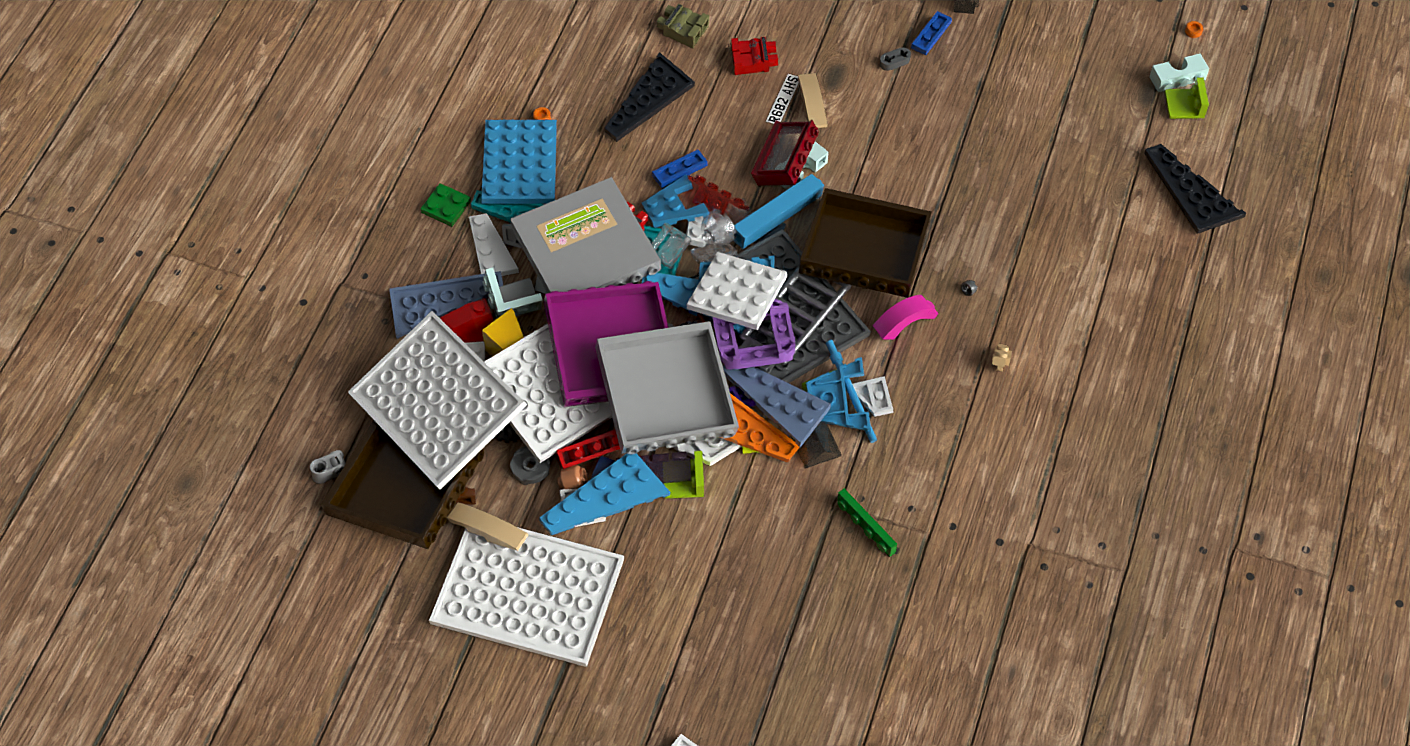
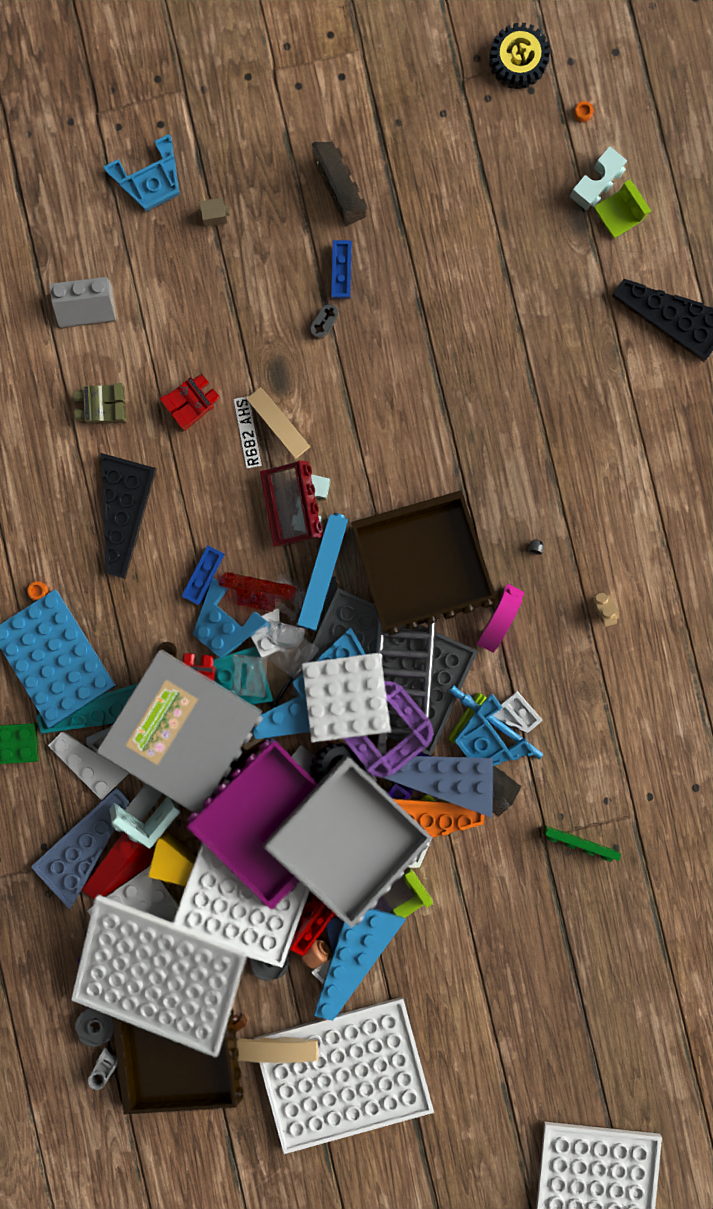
camera: 30 degrees left, 30 degrees up
none -> dark grey plate [75,1007,114,1047]

